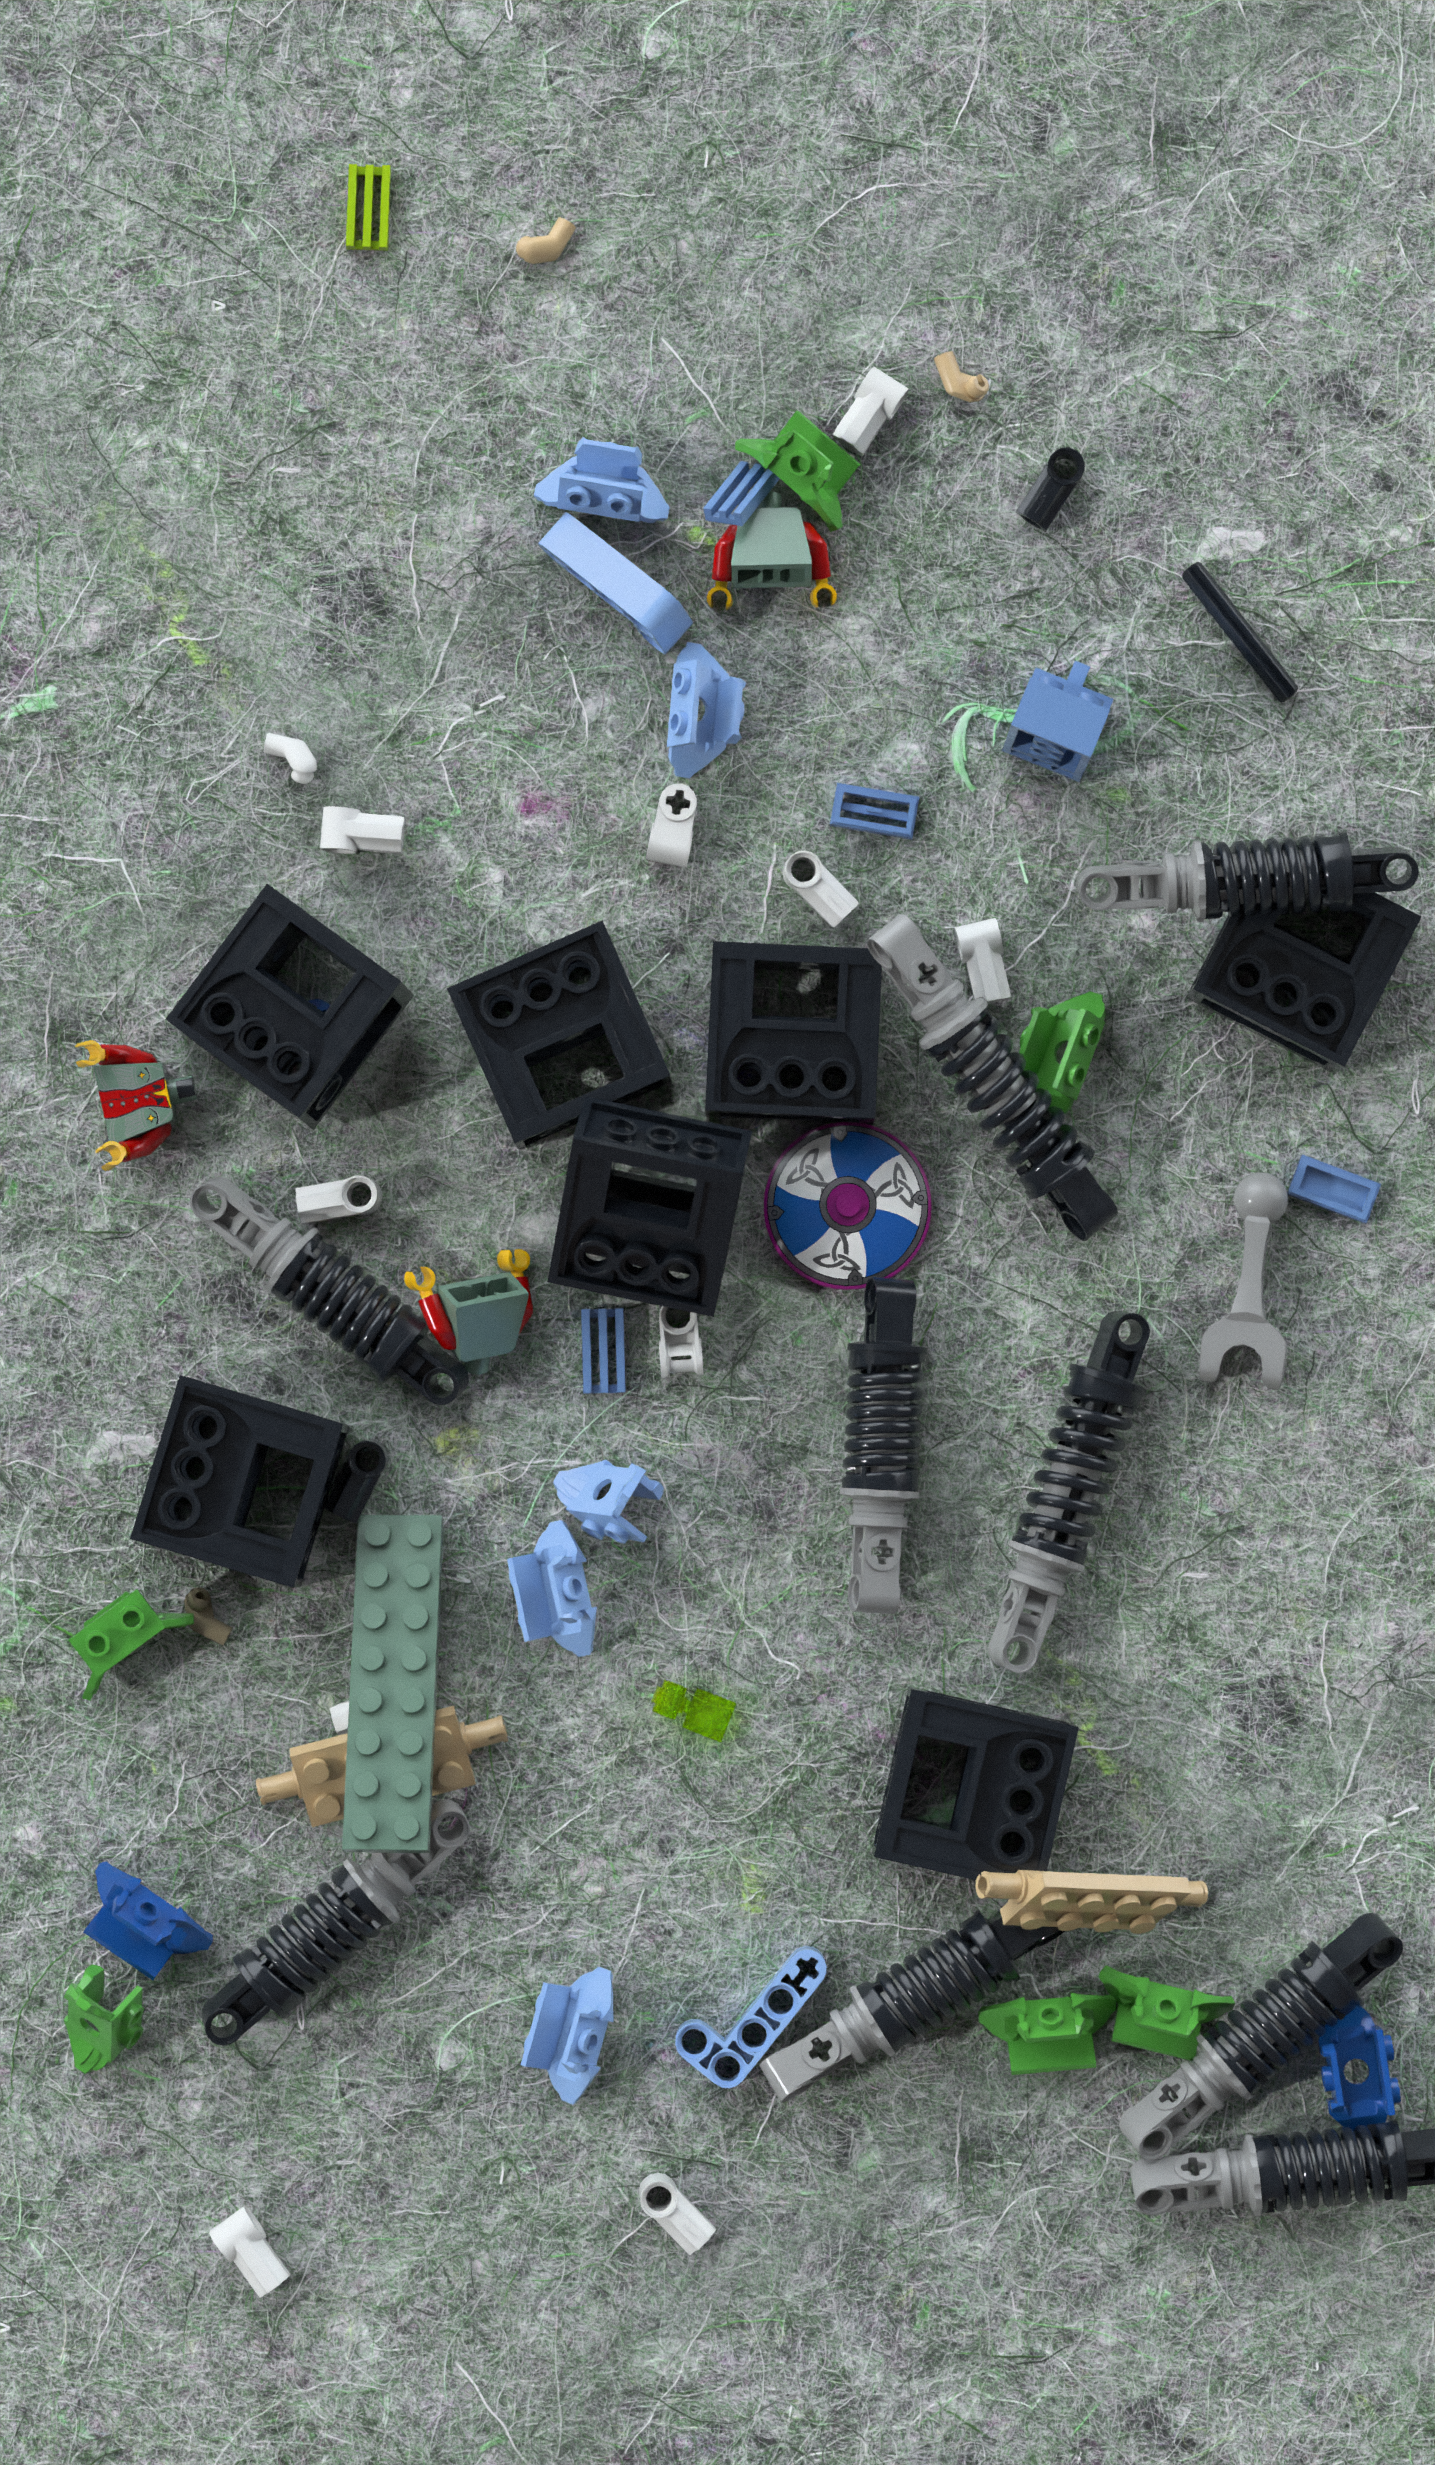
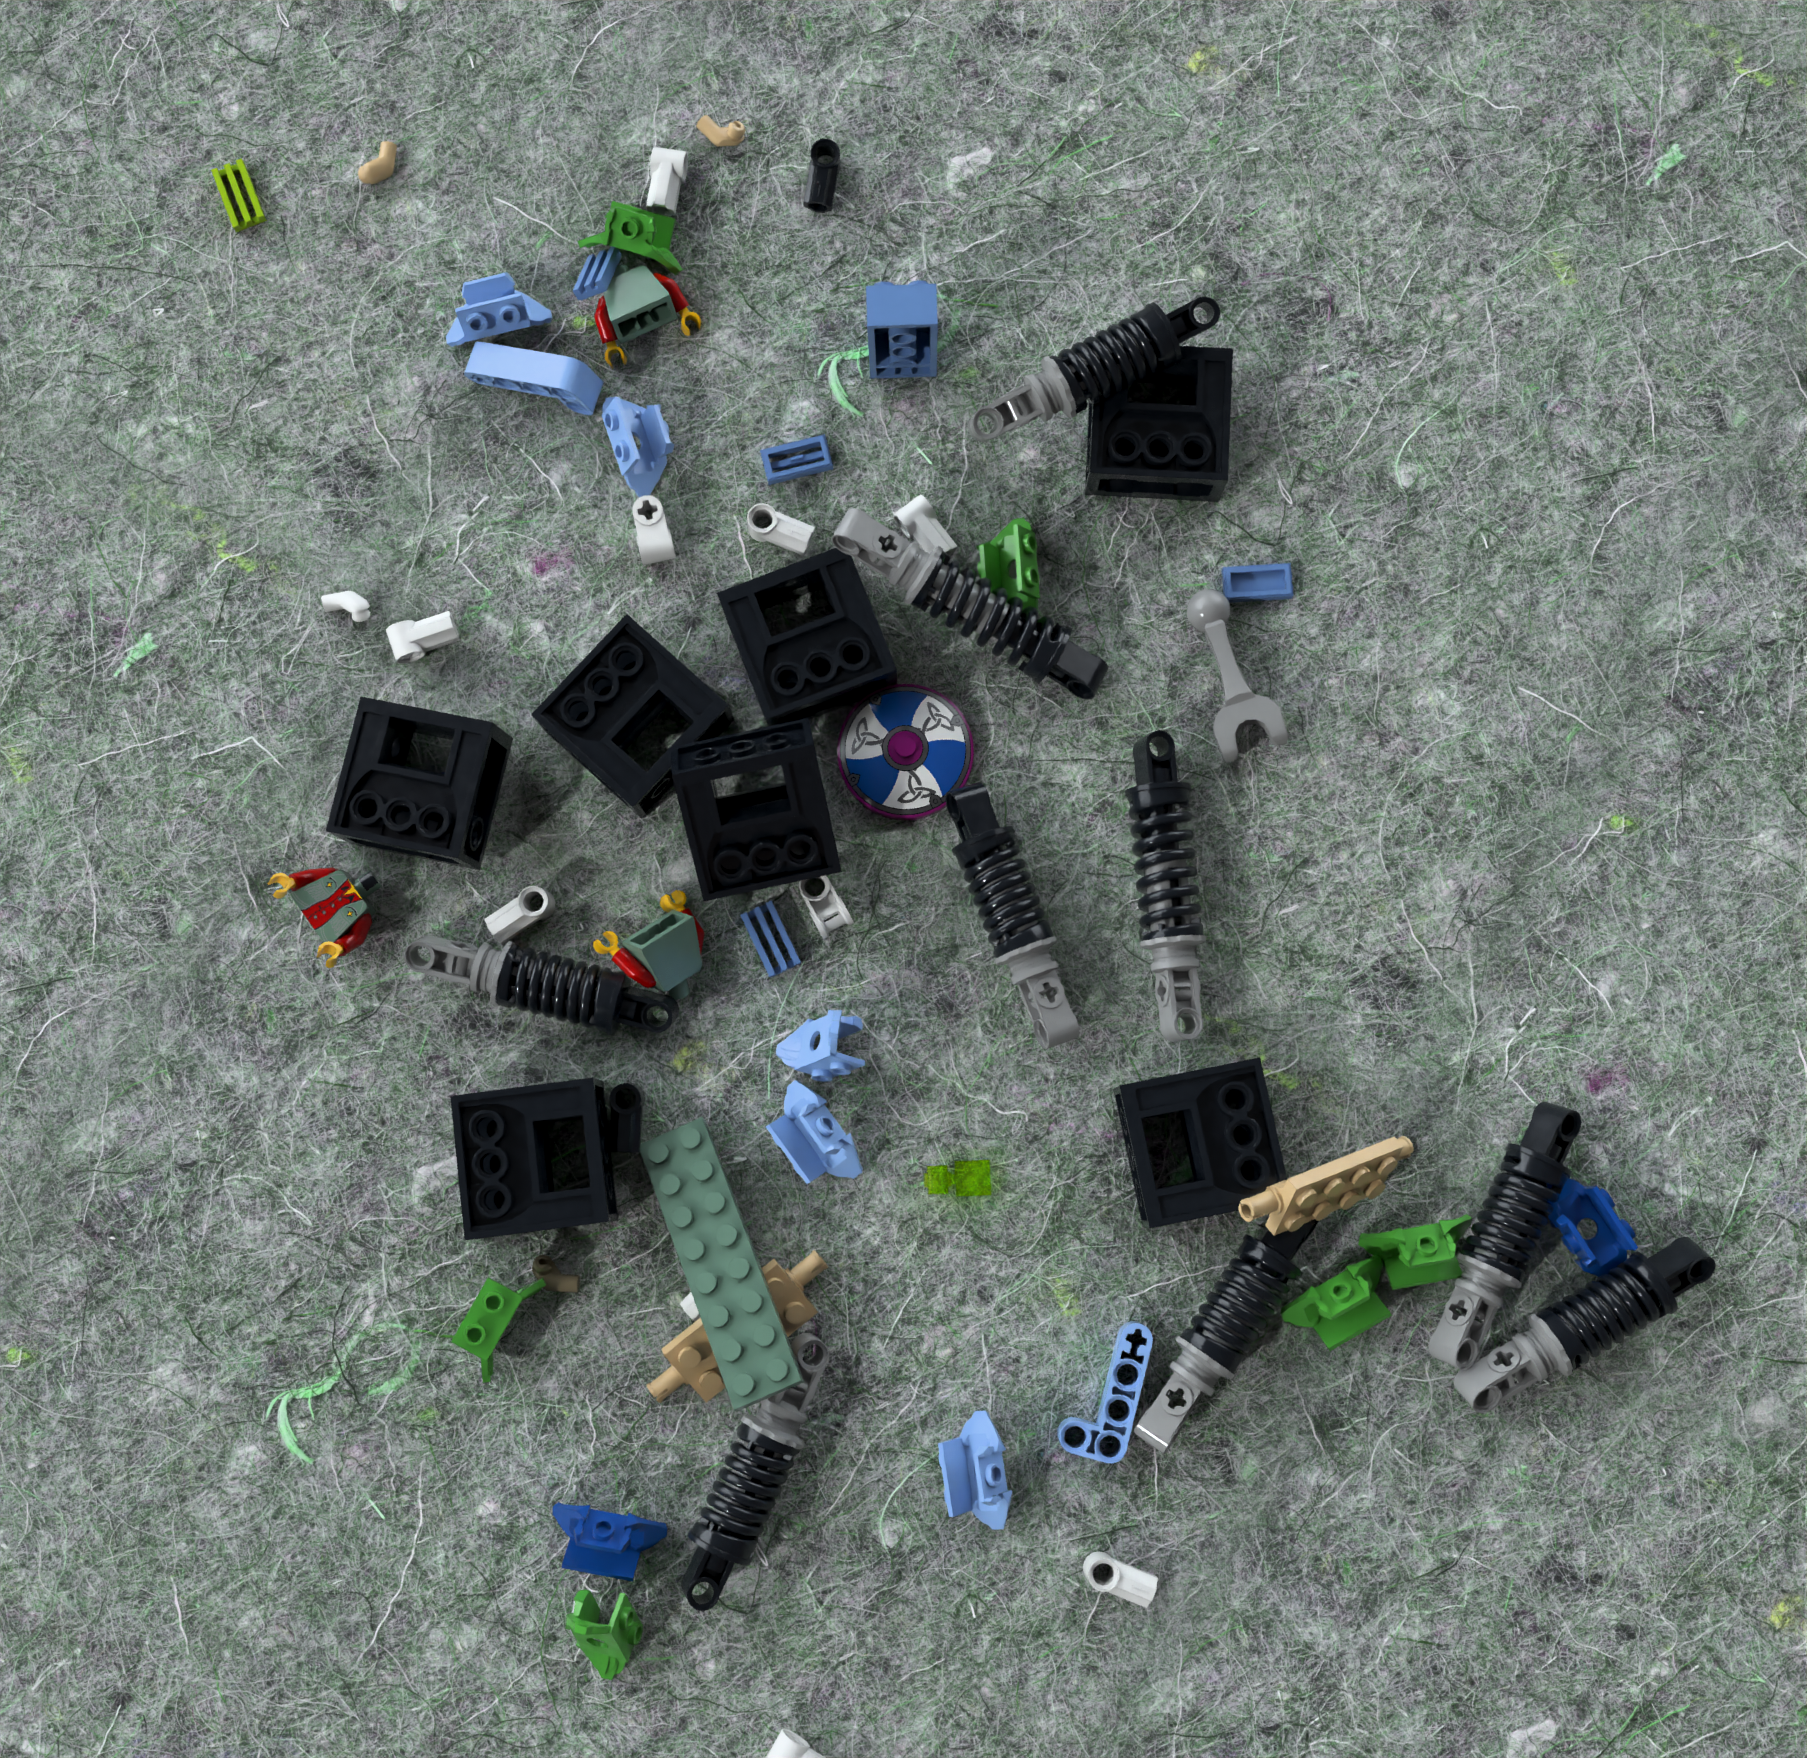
camera: 25 degrees left, 5 degrees down
black axle [1182,562,1298,702] -> none

